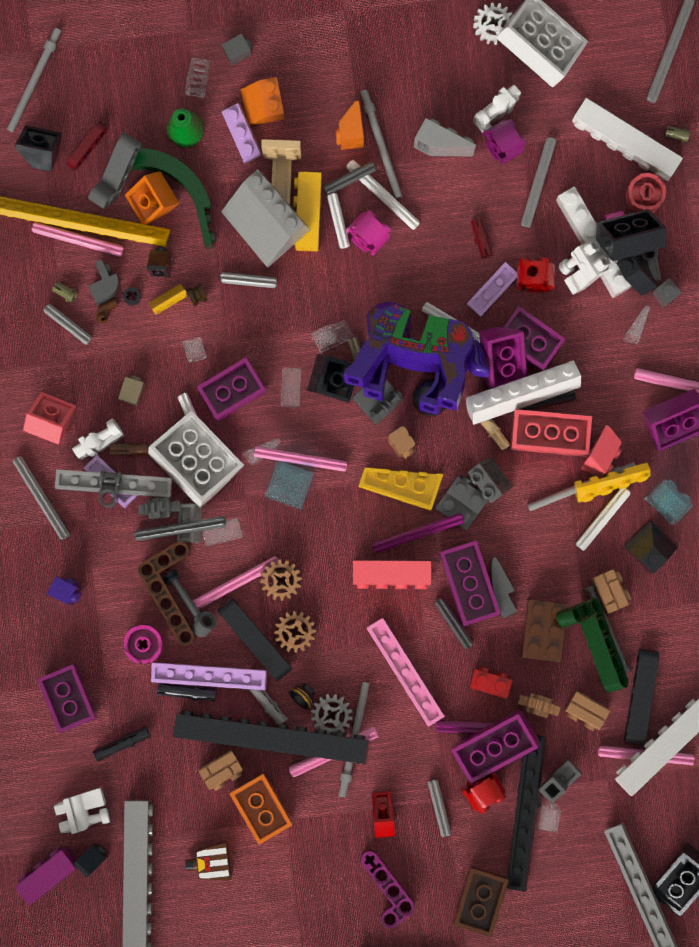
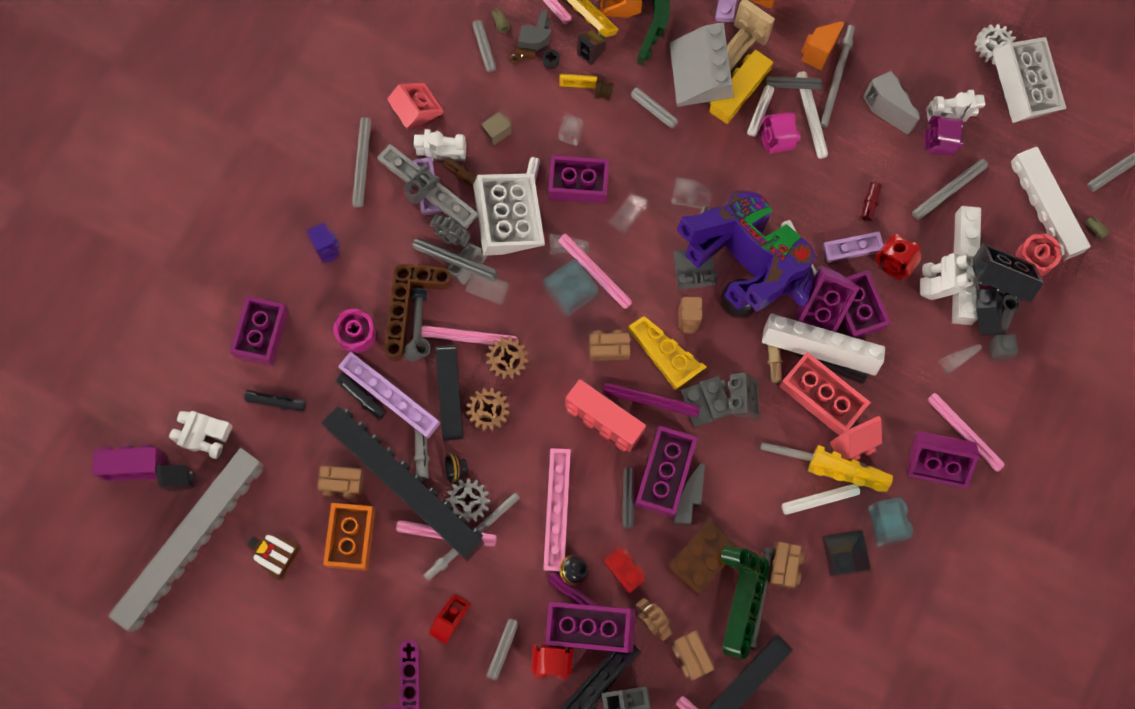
camera: 30 degrees right, 10 degrees down
black slope [307,354,354,403] -> none
none -> black piece [560,556,588,586]
none -> medium nougat brick [589,330,630,361]

